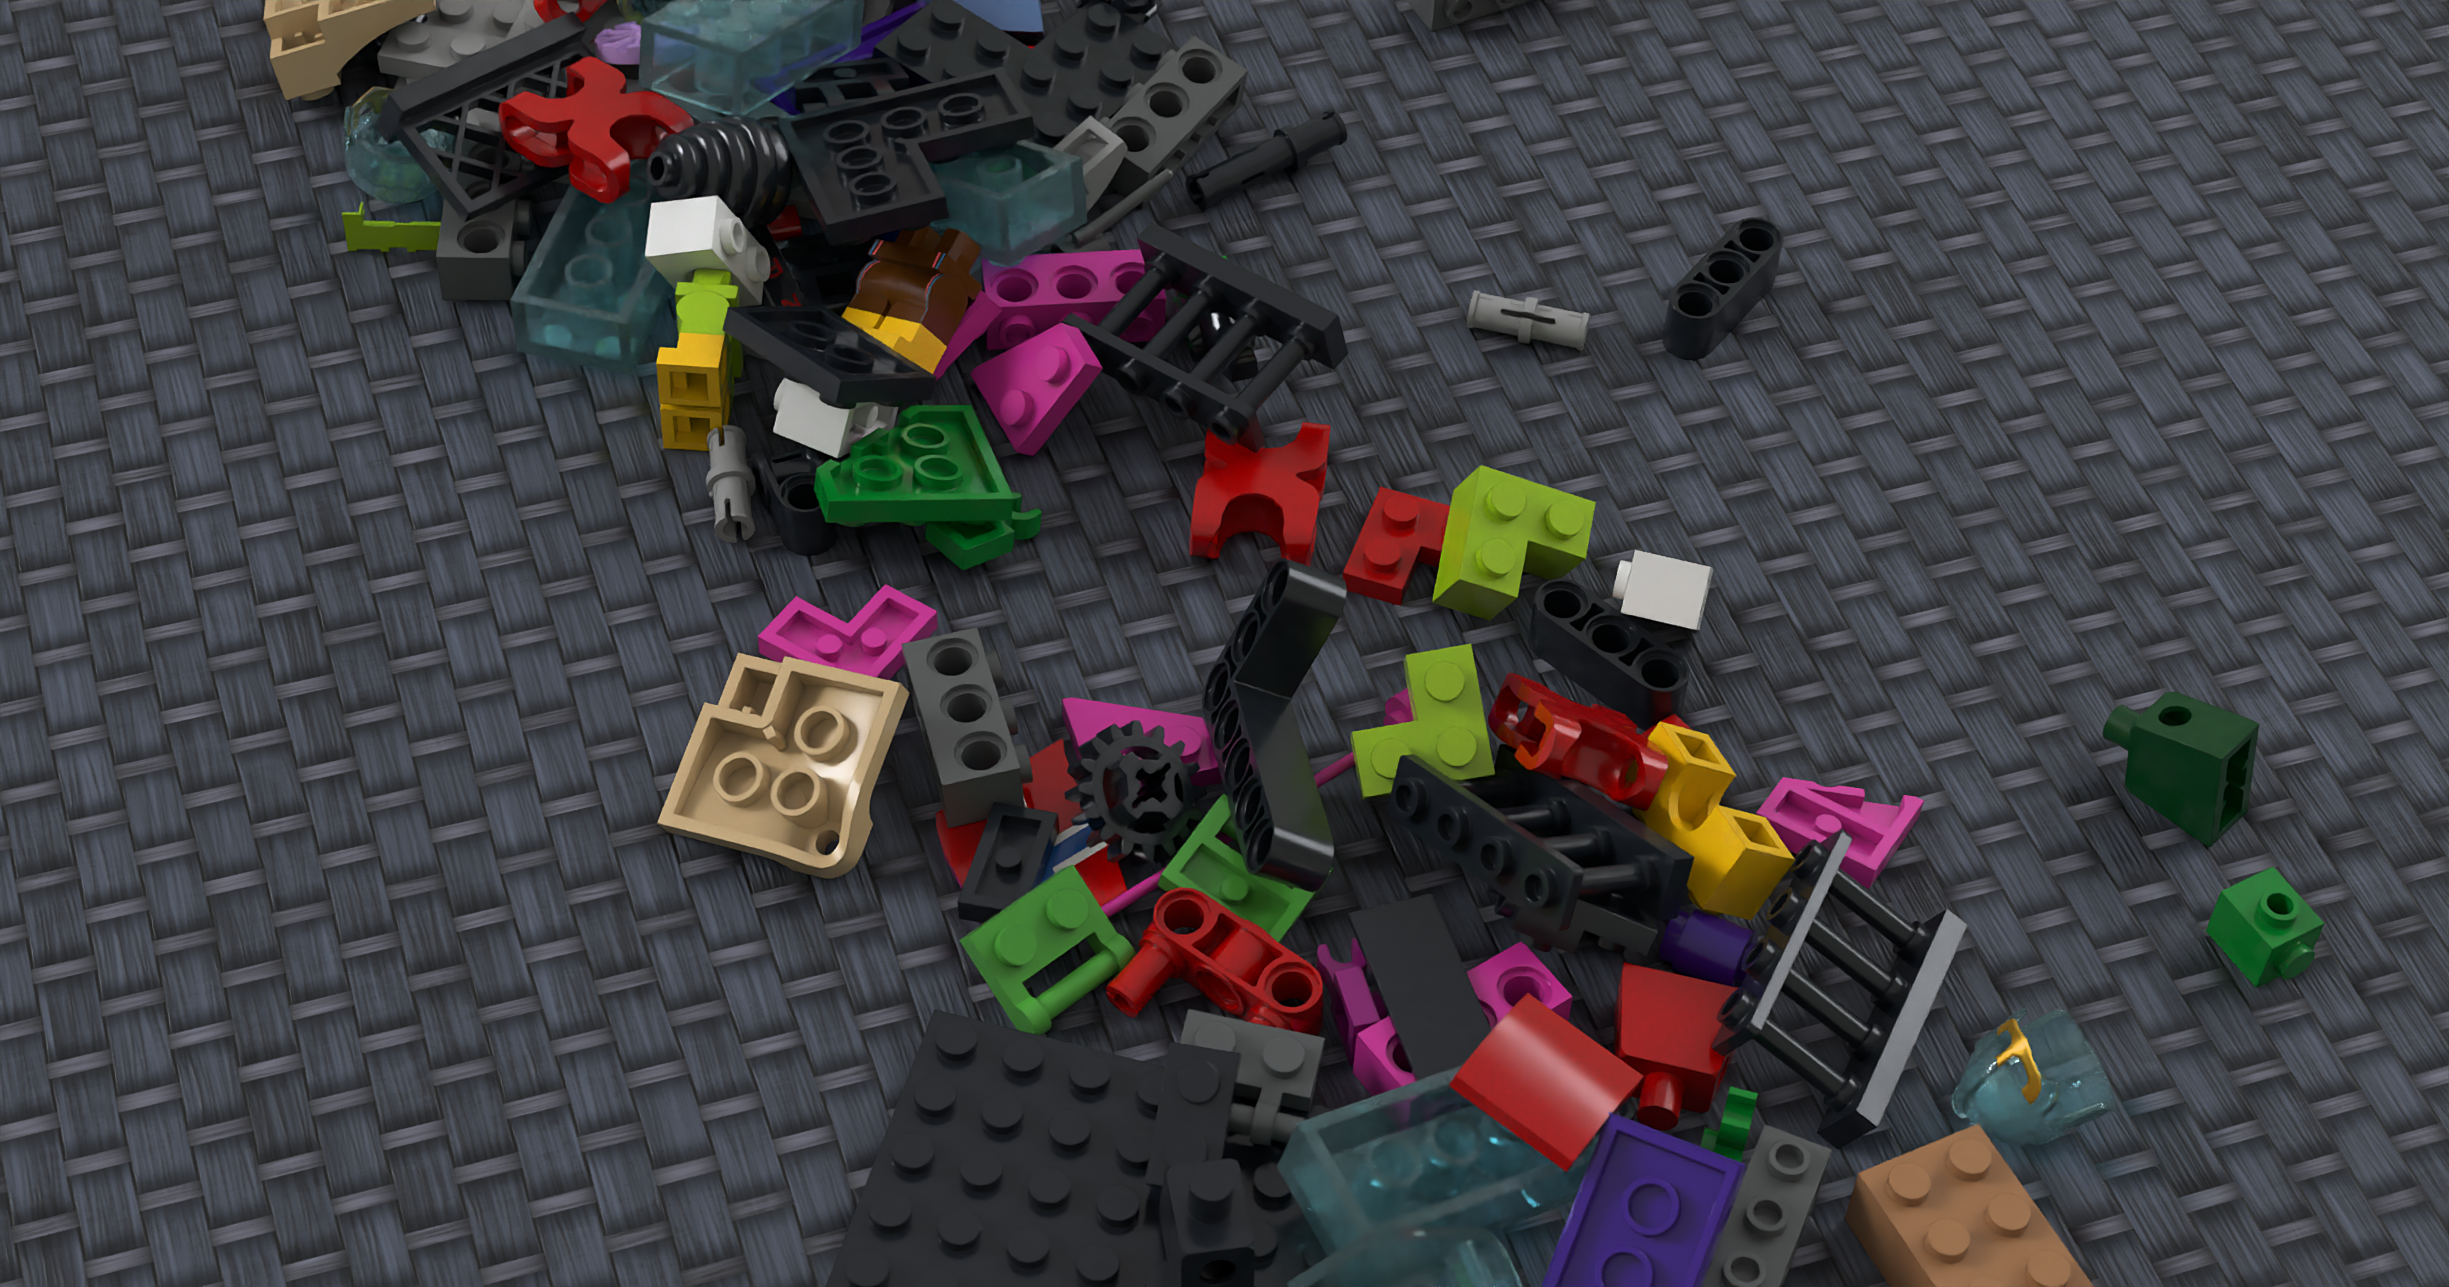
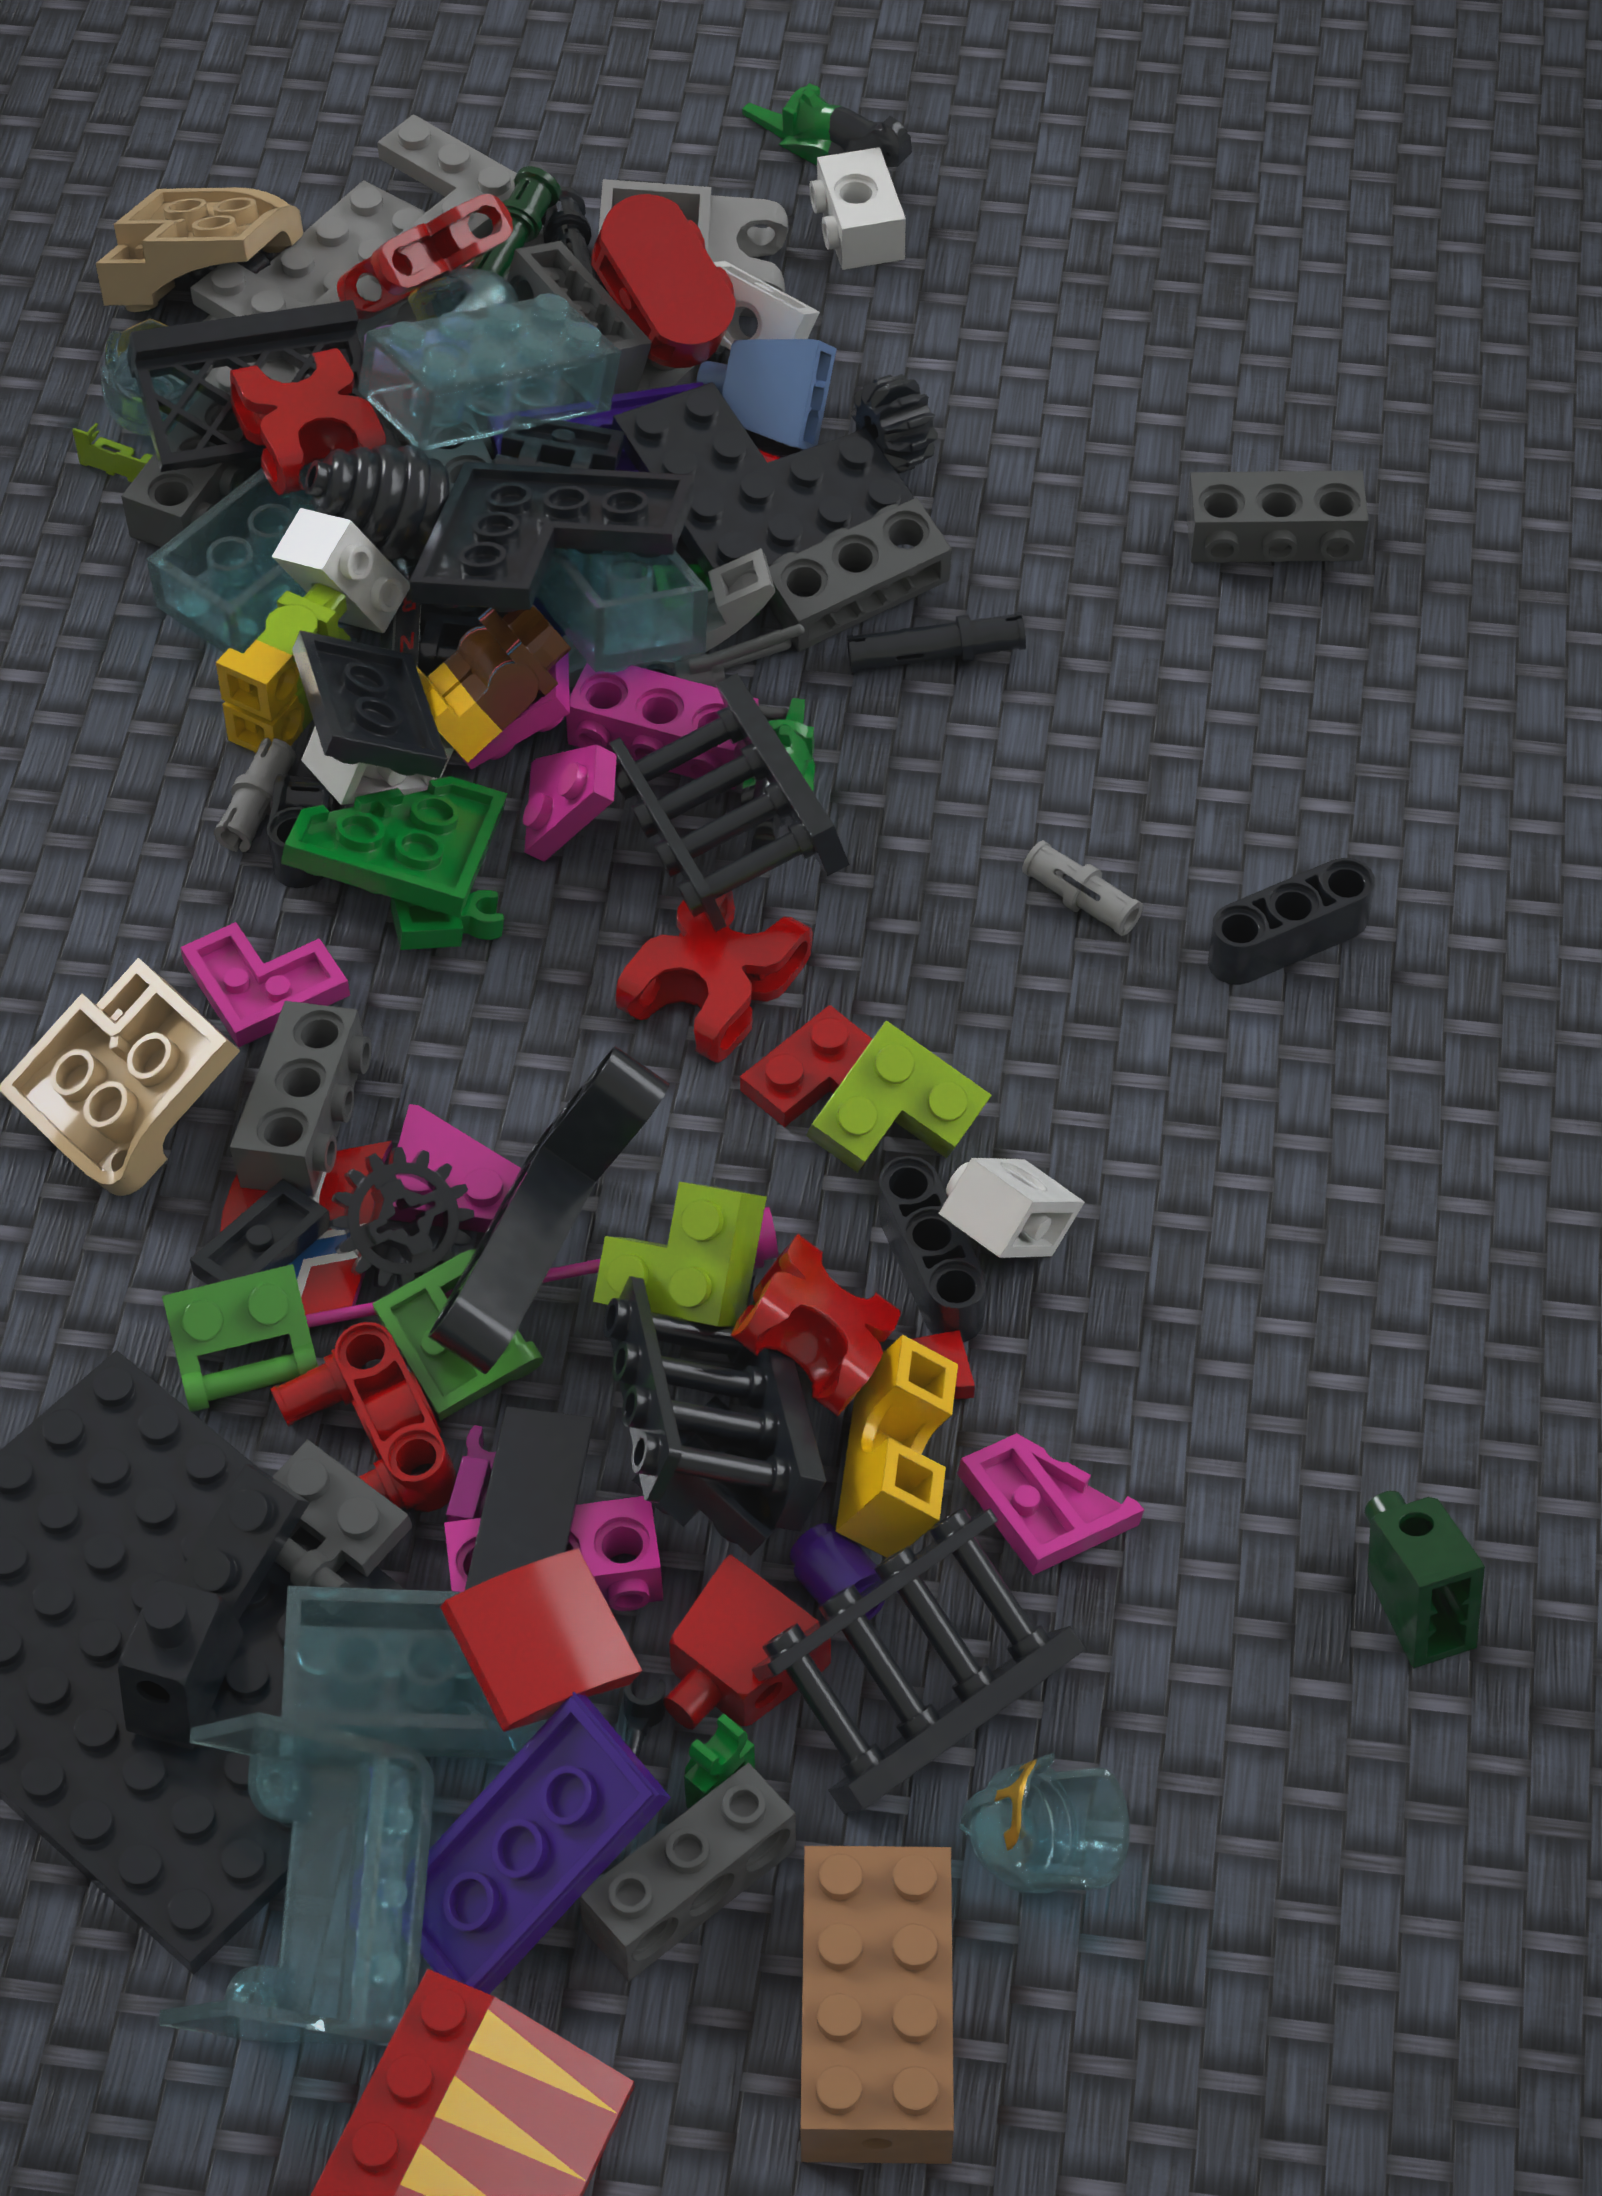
camera: 30 degrees right, 5 degrees up
green brick [2206,866,2325,988] -> none

